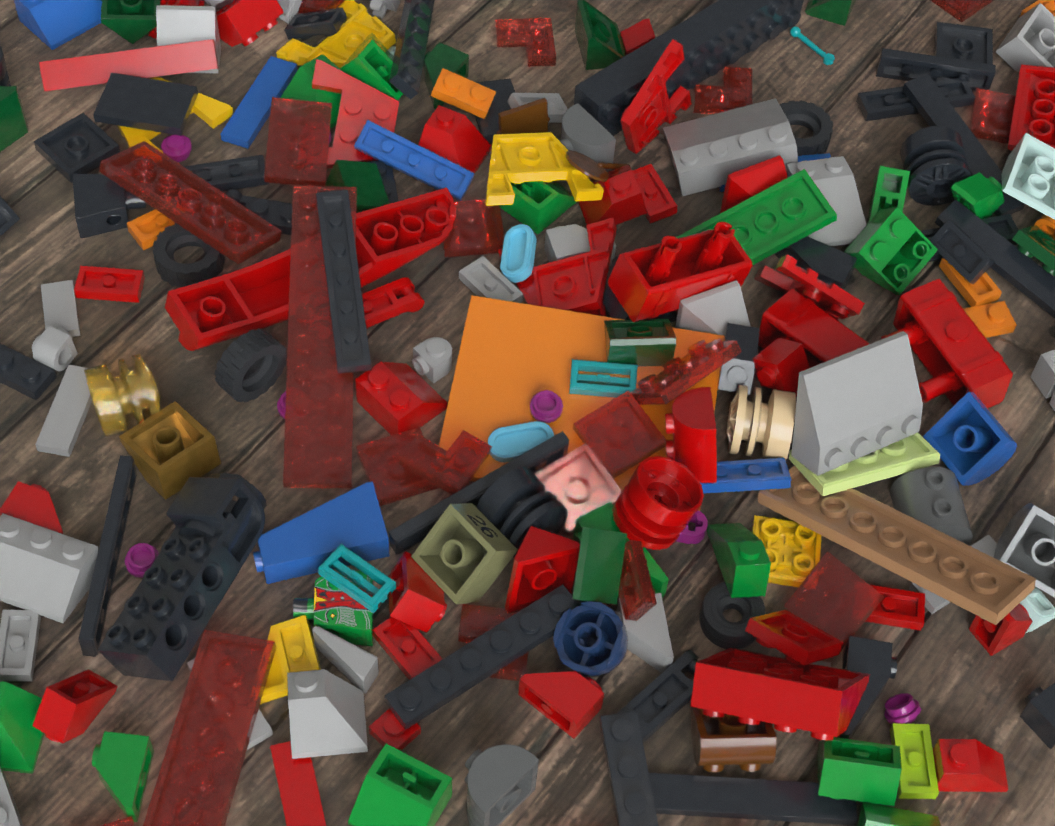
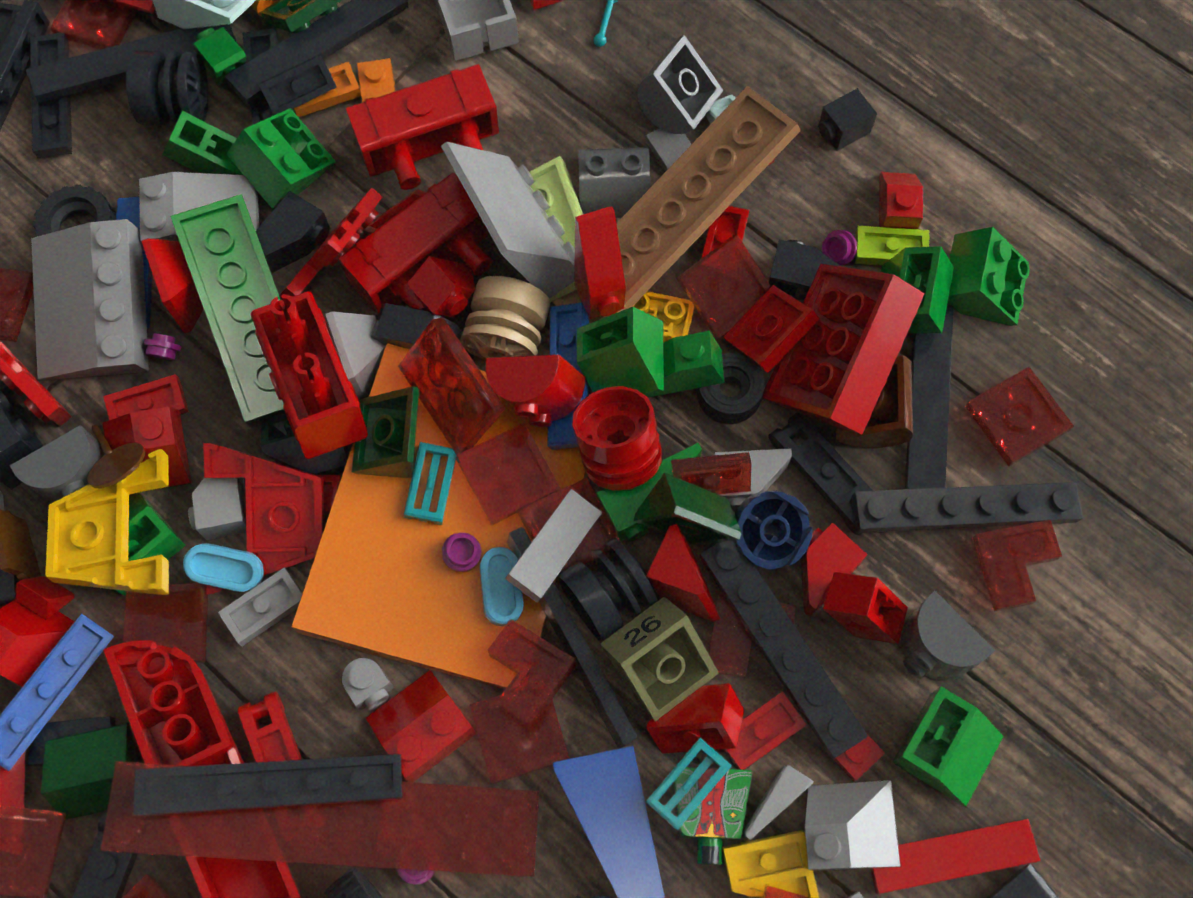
camera: 80 degrees left, 15 degrees up
blue brick [923,392,1017,486] -> none
none -> red slope [16,575,75,620]
none -> magenta plate [143,333,182,360]
none -> light grey tile [505,489,602,603]
none -> red slope [574,206,626,319]
none -> green slope [577,307,664,397]
none -> red brick [823,572,908,644]

